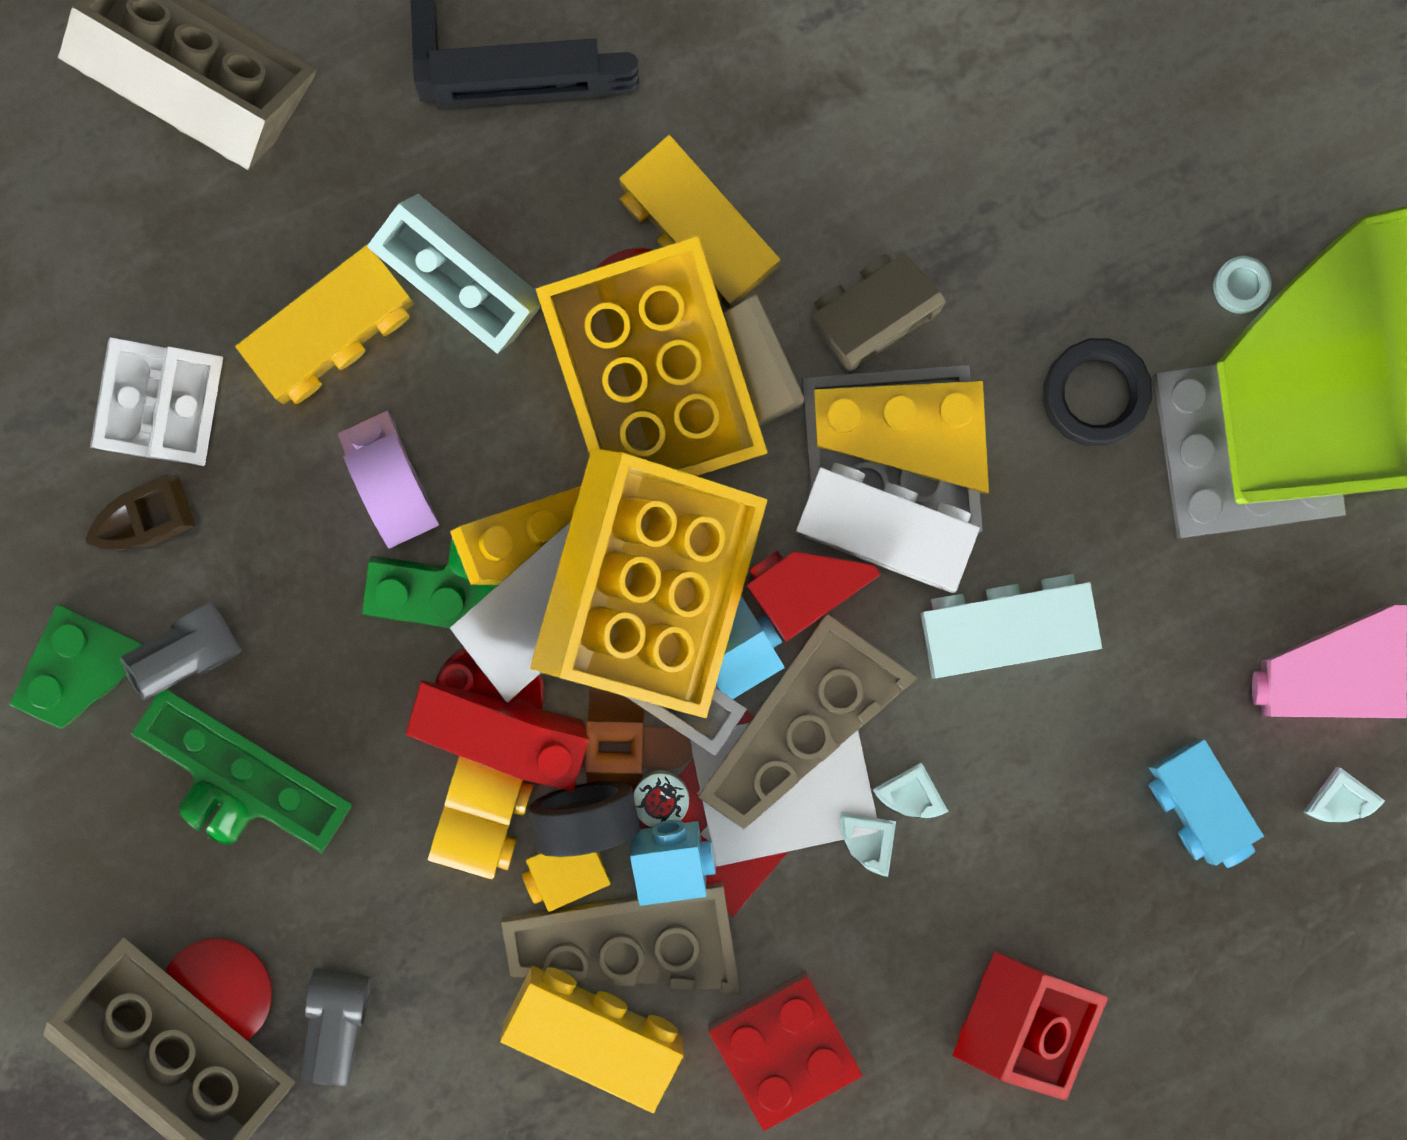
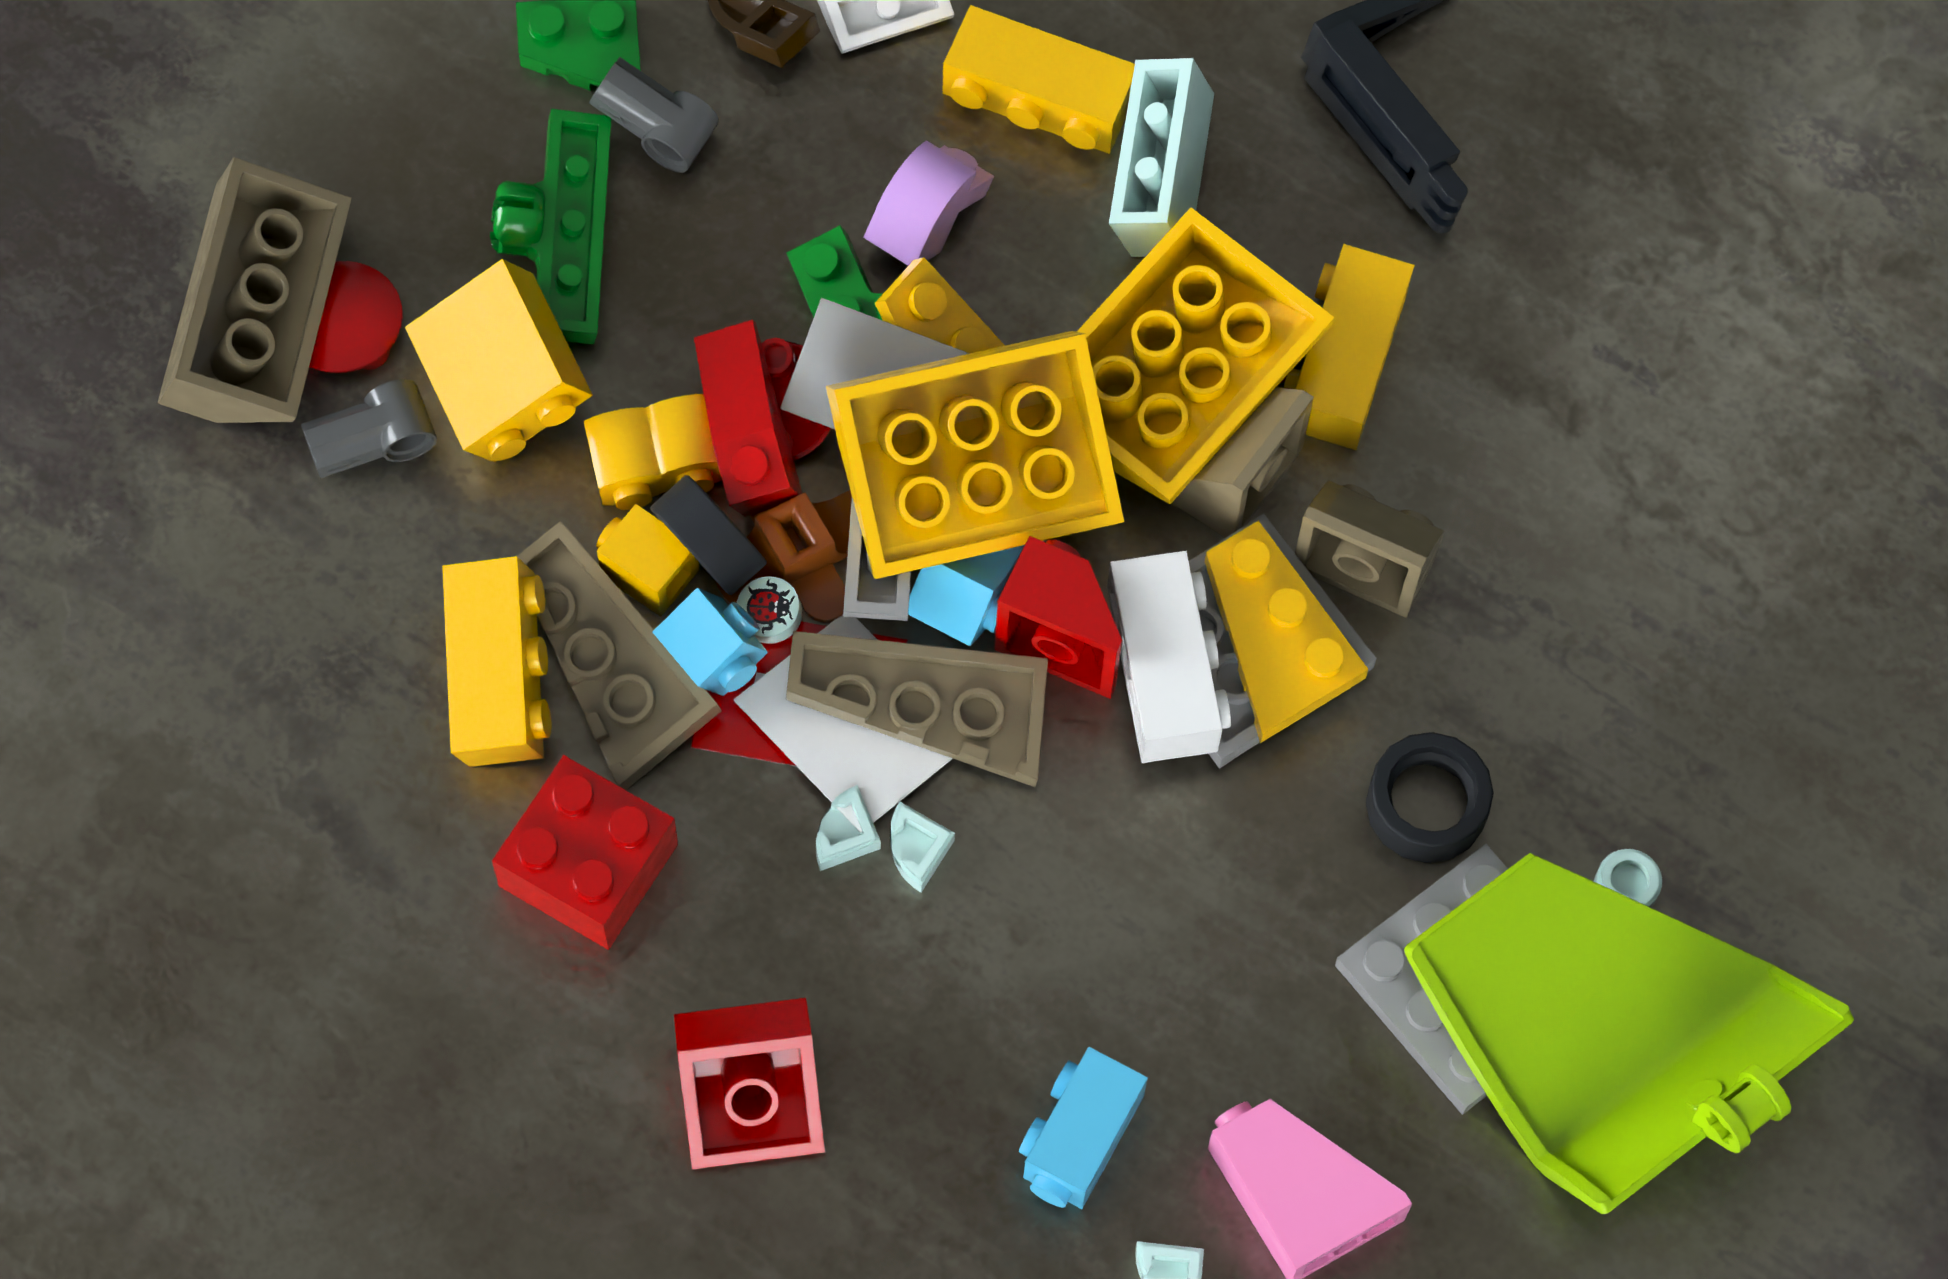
camera: 50 degrees right, 20 degrees down
light aqua brick [920,574,1102,679] -> none
none -> yellow brick [405,259,593,463]

